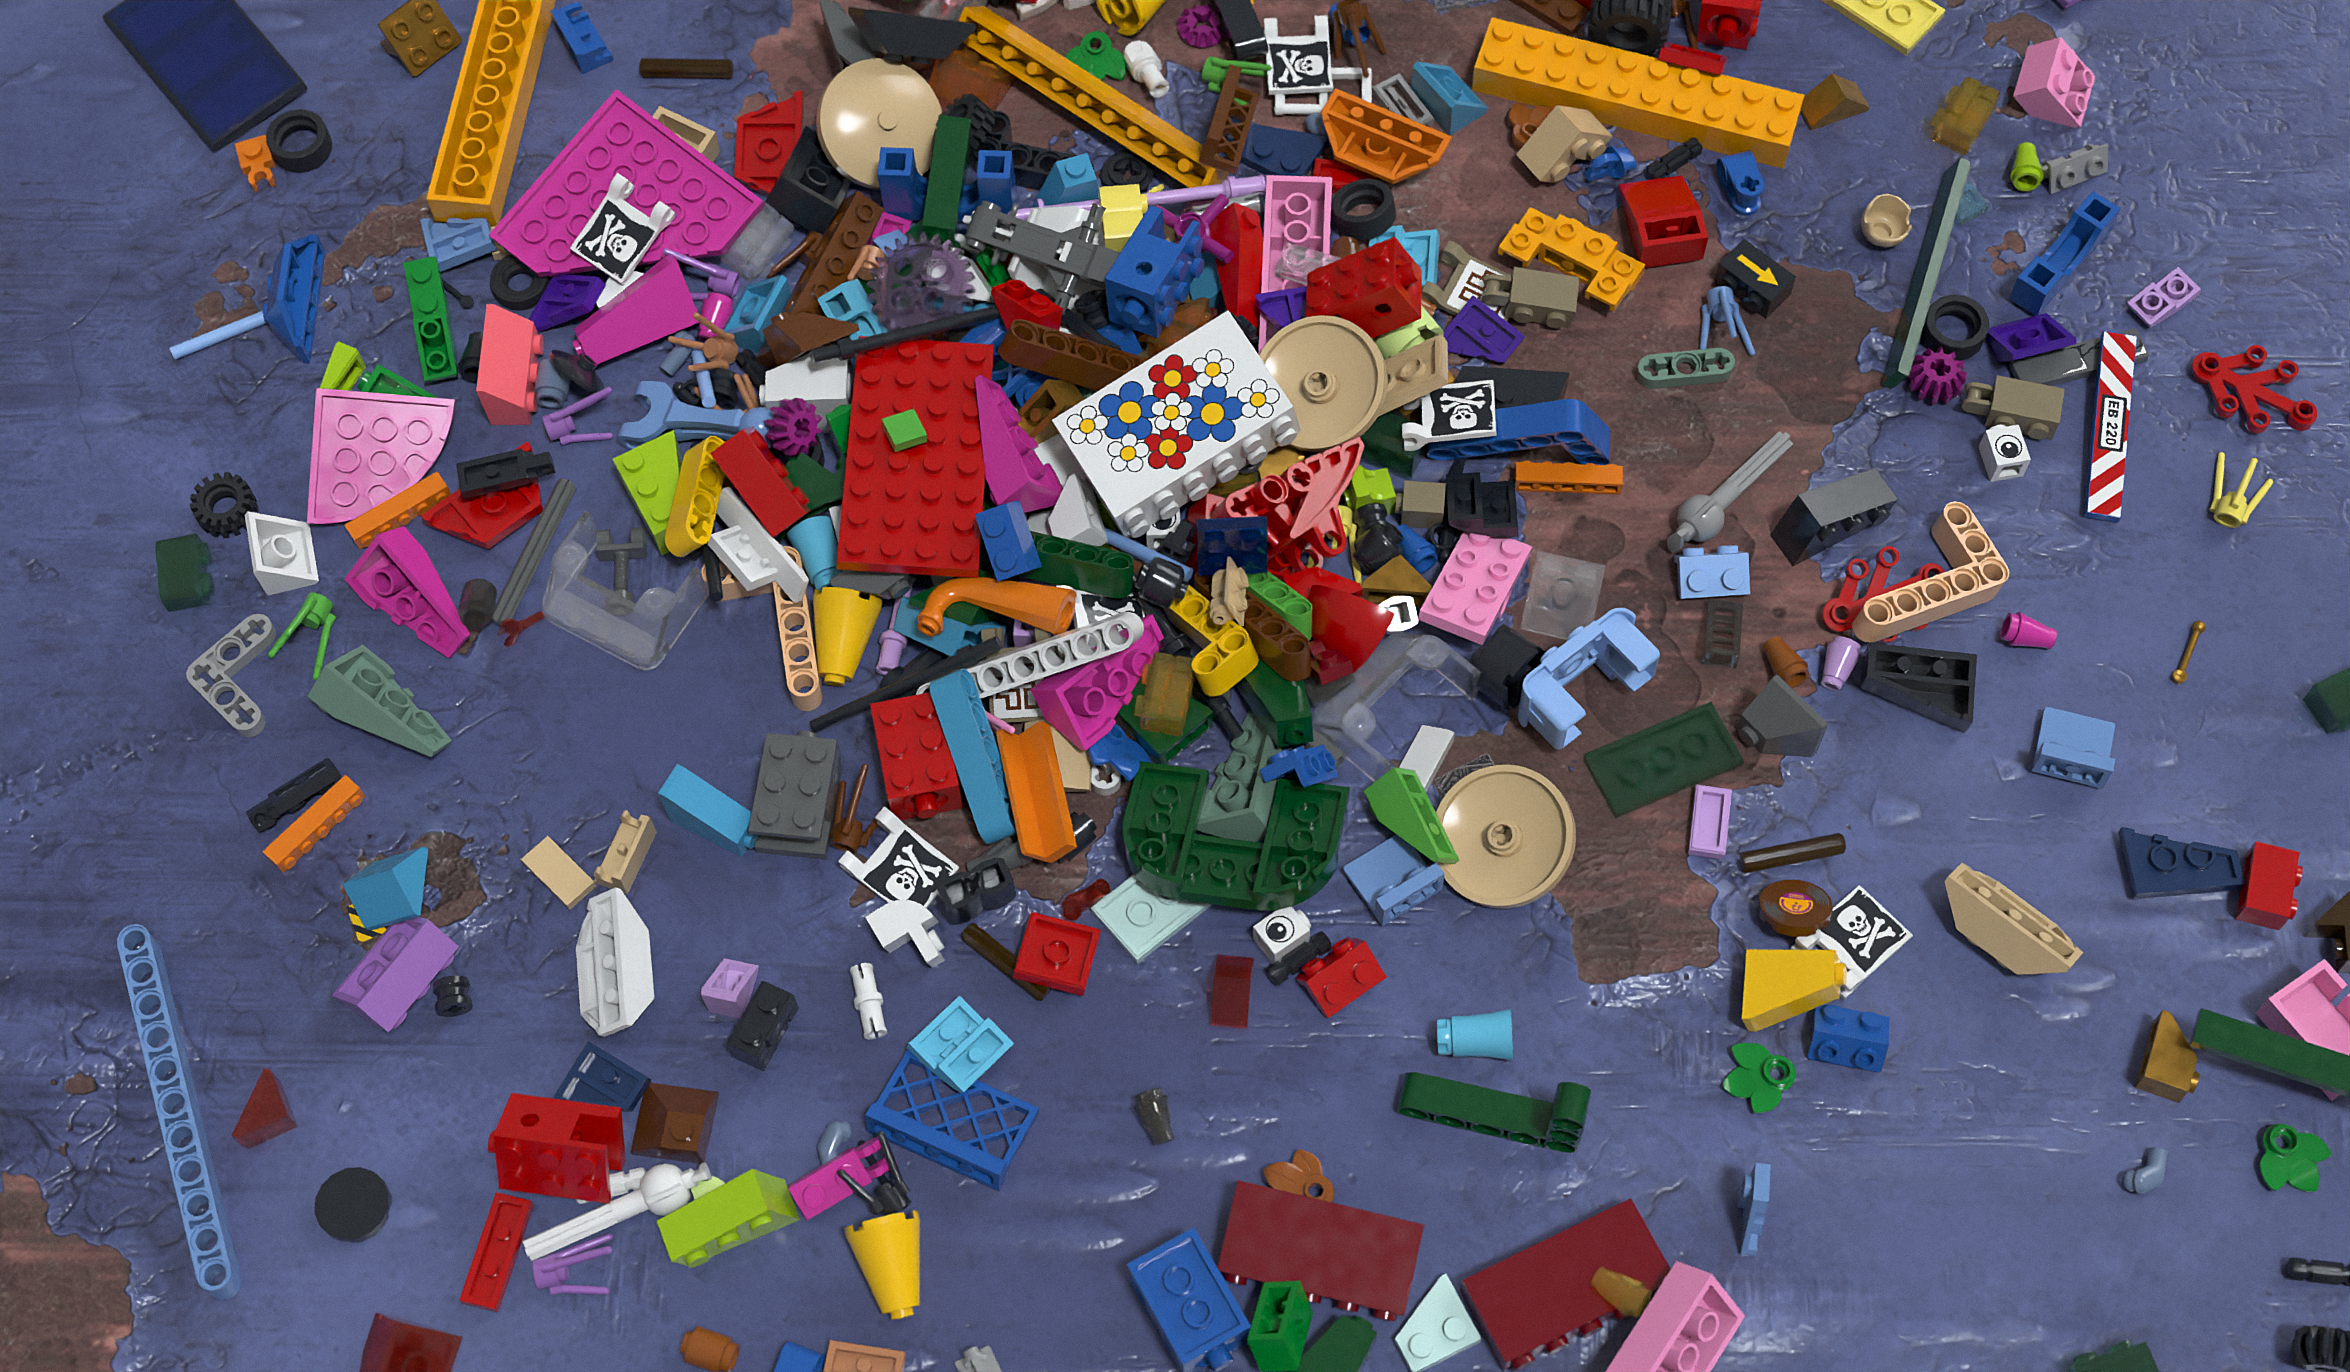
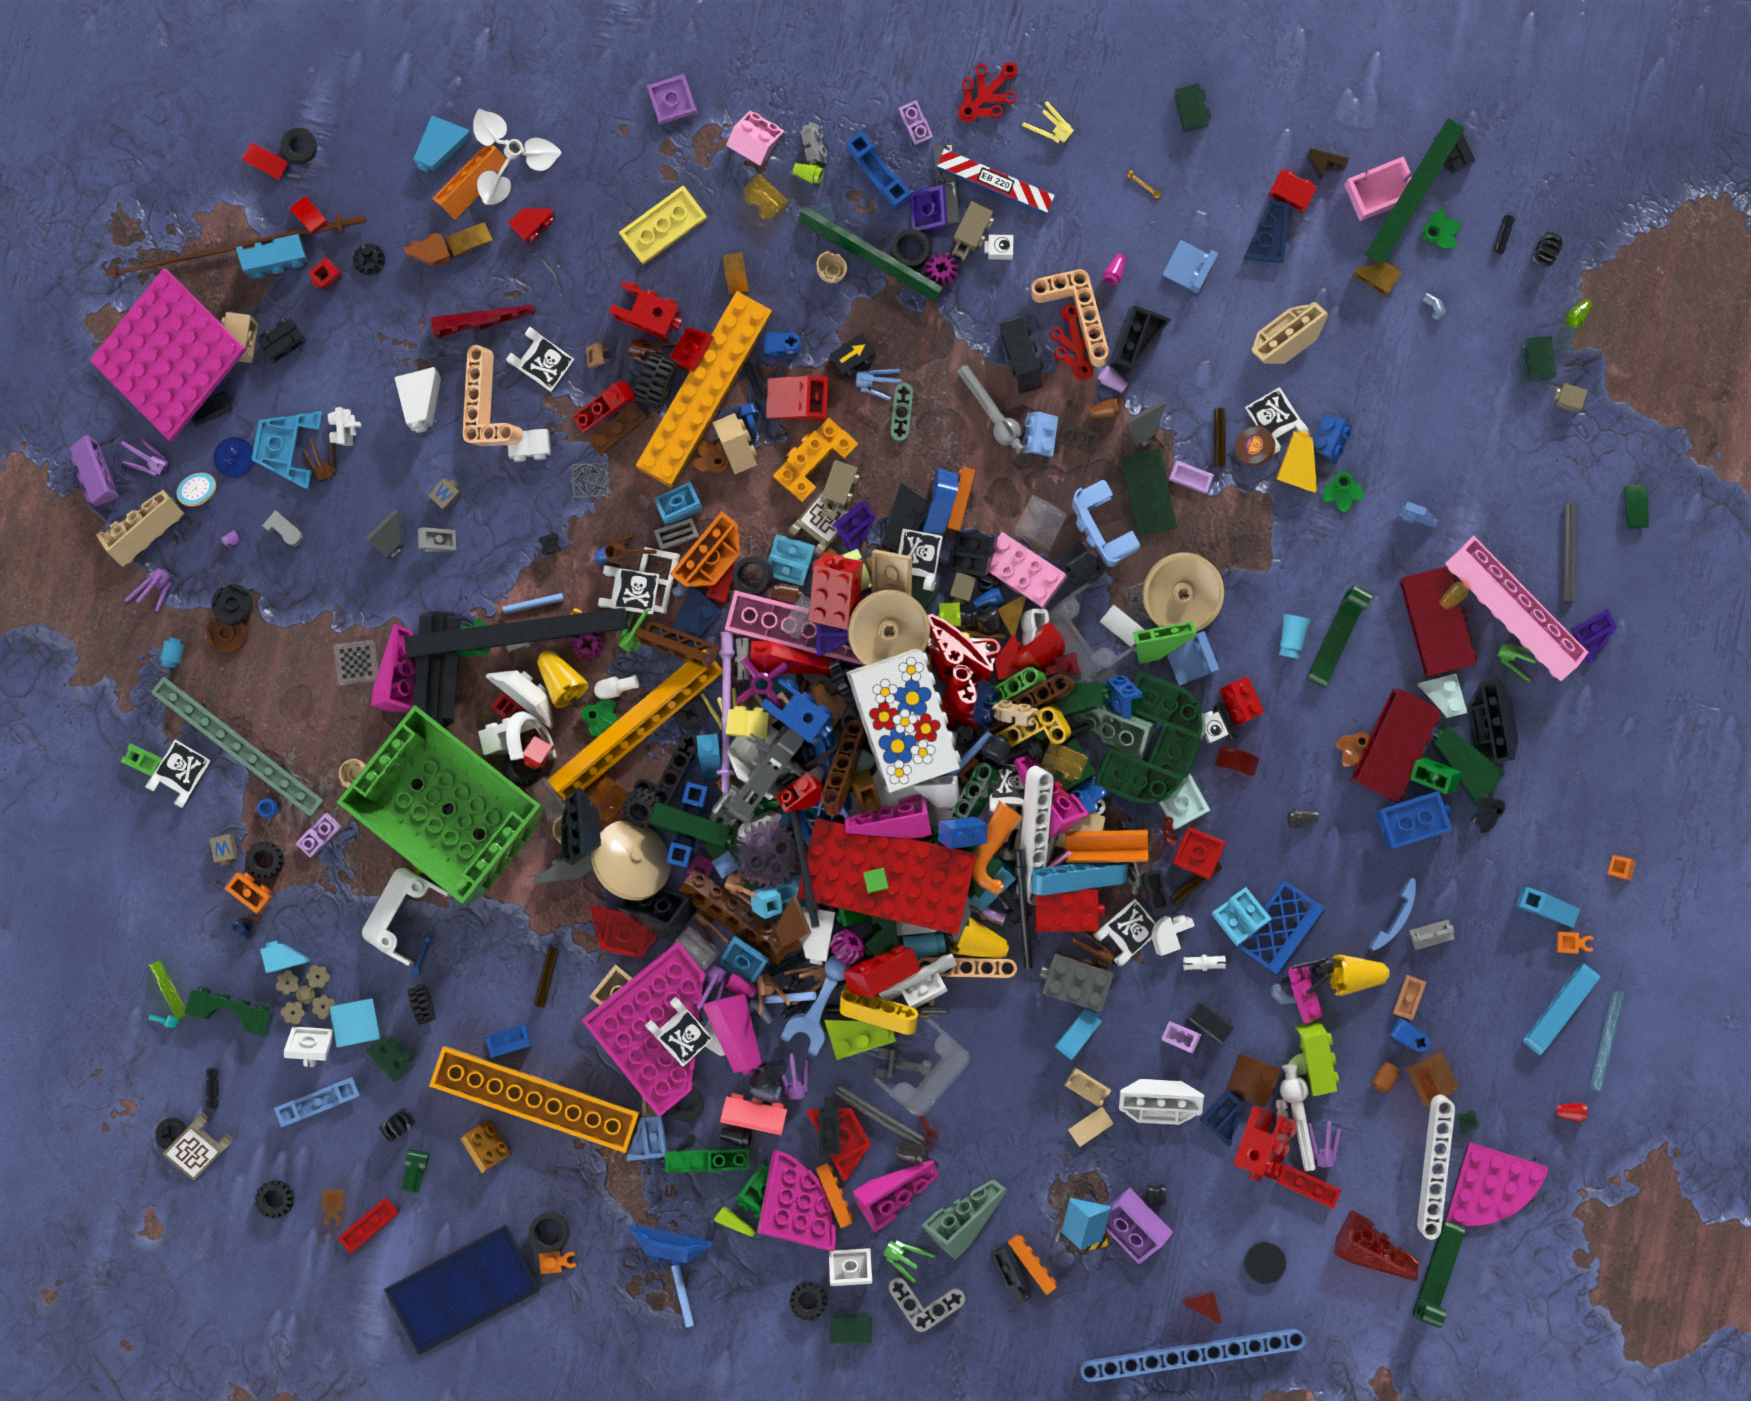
camera: 80 degrees left, 20 degrees up
dark purple wing [528,274,606,332] -> none
none -> medium blue slope [1368,878,1416,951]

